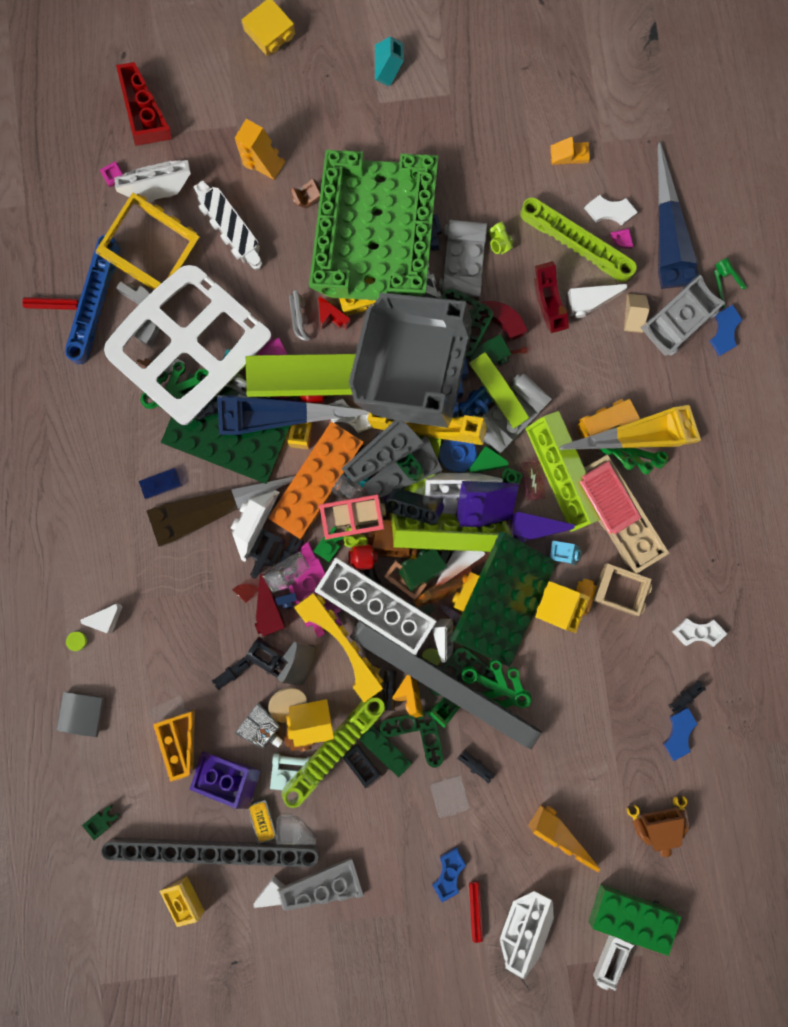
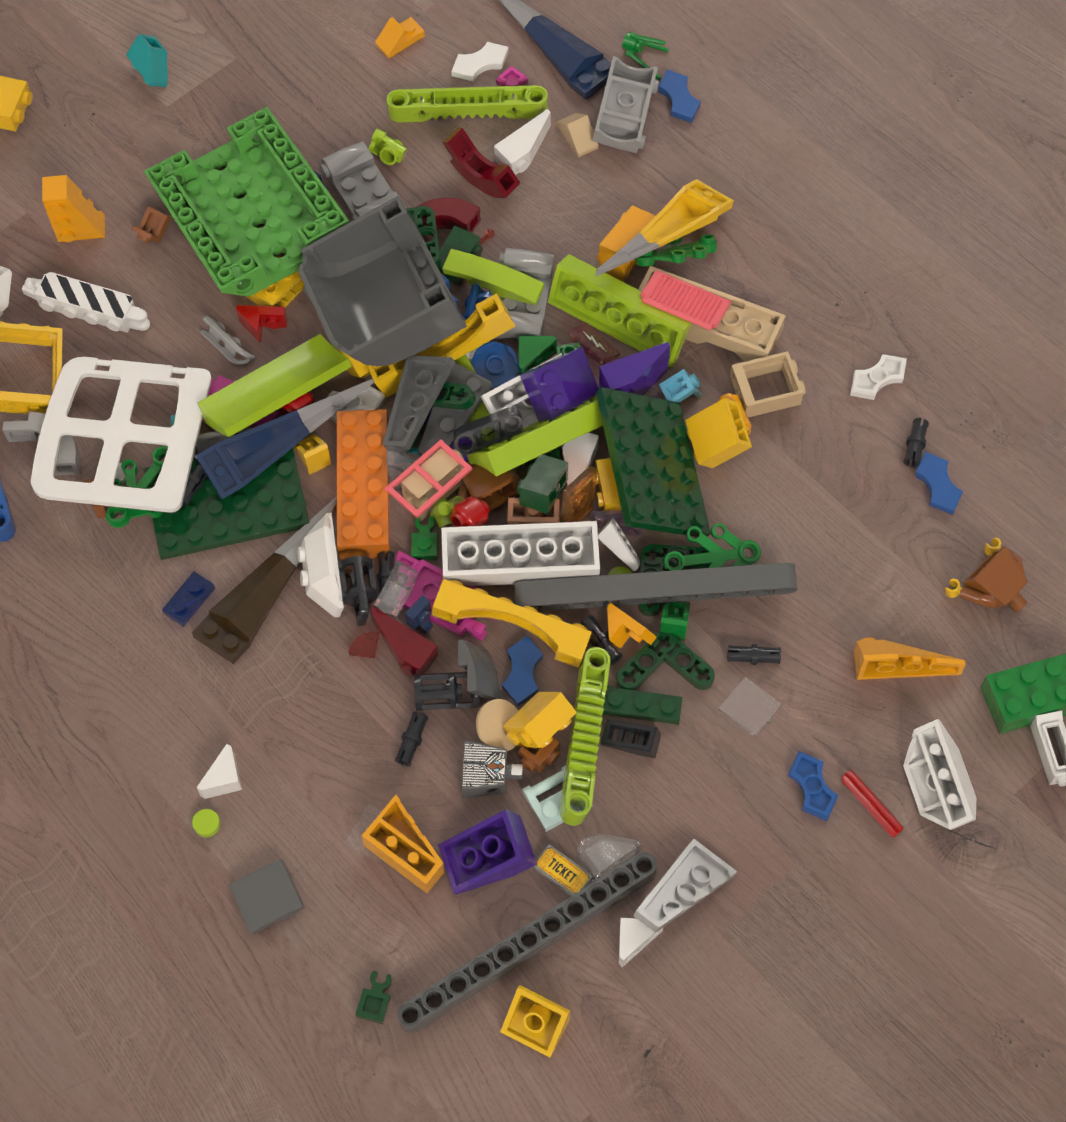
camera: 30 degrees left, 20 degrees down
none -> blue tile [502,636,543,706]

